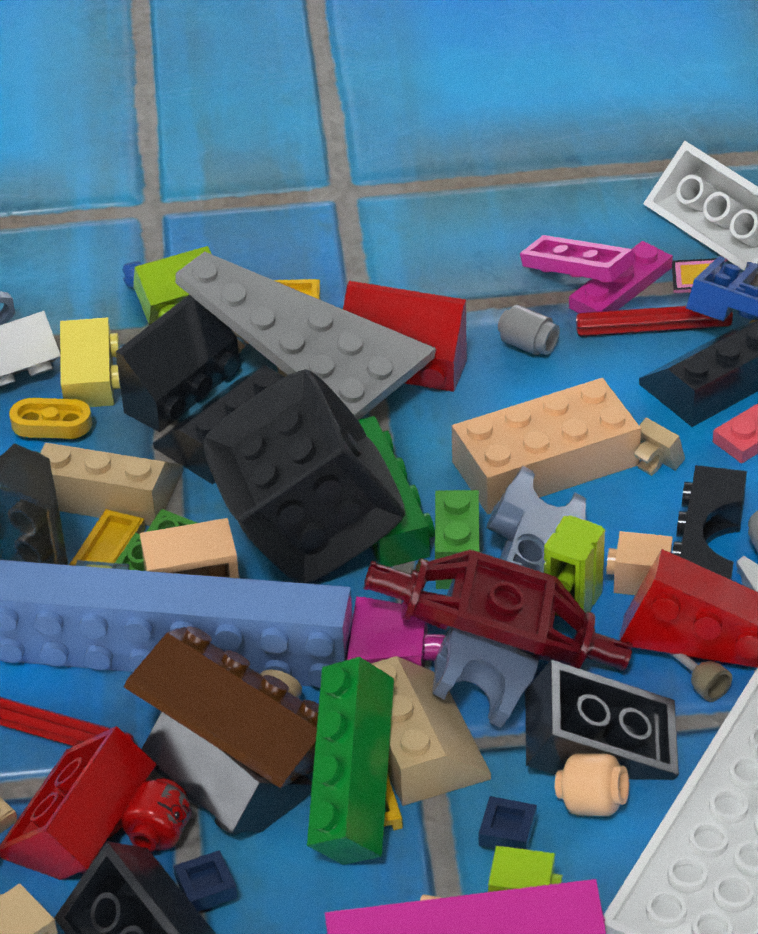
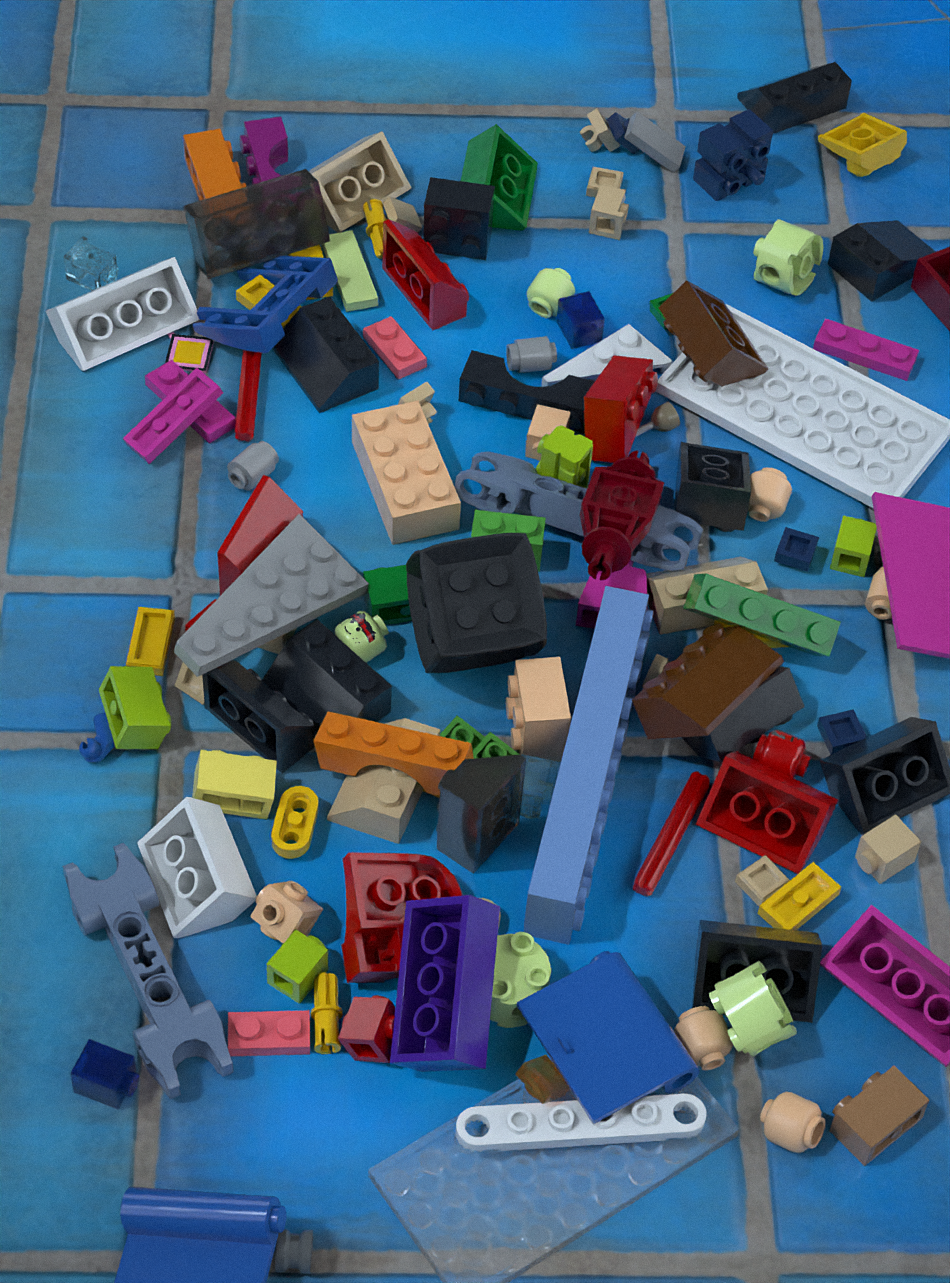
camera: 90 degrees left, 10 degrees up
none -> orange arch [314,711,476,801]

